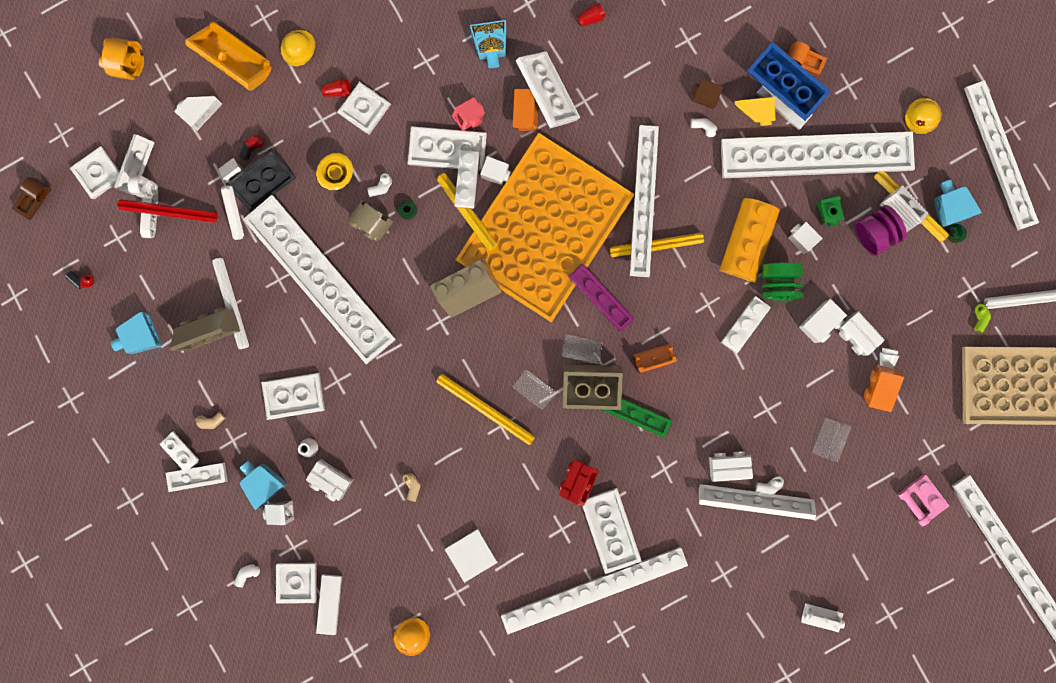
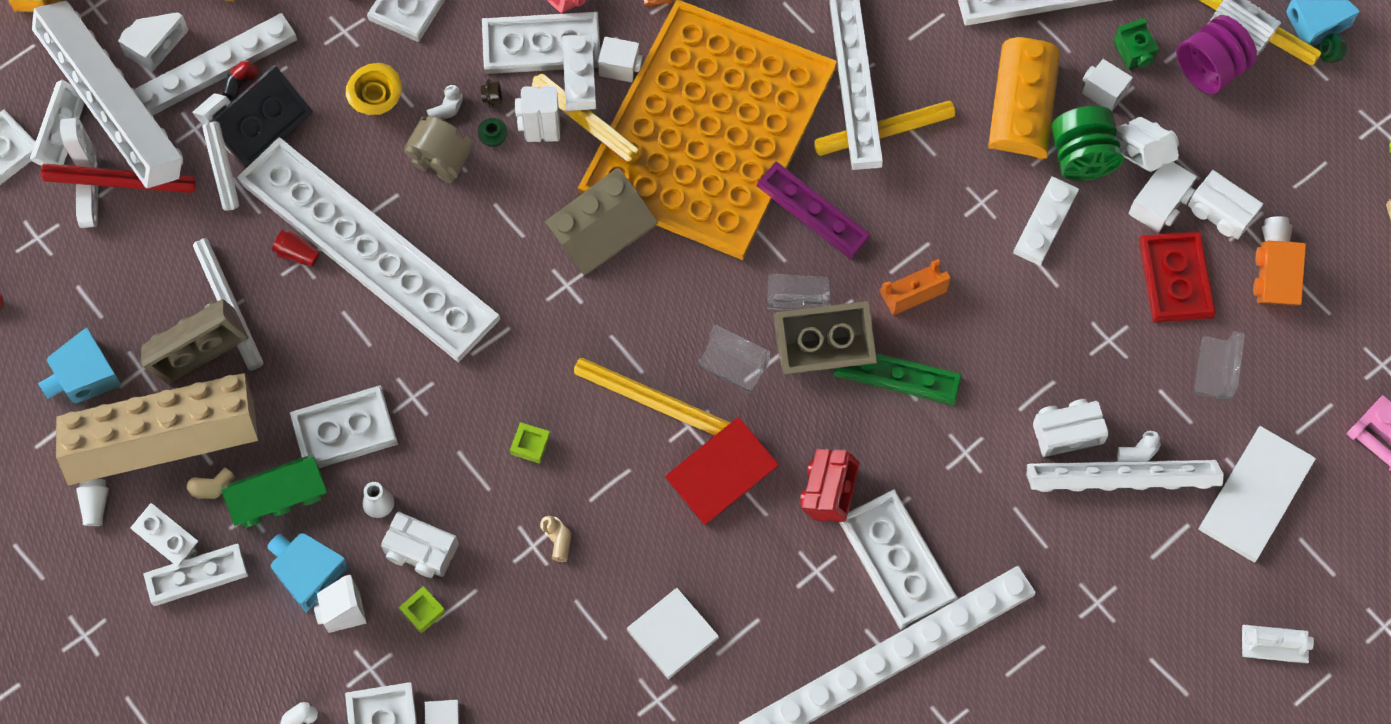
camera: 15 degrees left, 20 degrees down
none -> white brick [32,0,183,189]
none -> tan brick [56,373,258,485]
none -> white cone [76,479,109,526]
none -> white plate [135,13,297,115]
none -> green brick [221,453,327,528]
none -> red cone [272,229,320,267]
none -> lime plate [399,586,446,634]
none -> dark brown plate [481,79,502,108]
none -> lime plate [510,422,551,464]
none -> white brick [515,86,560,142]
none -> red tile [665,416,779,526]
none -> white brick [1116,117,1179,172]
none -> red tile [1138,231,1216,323]
none -> white tile [1198,426,1316,563]

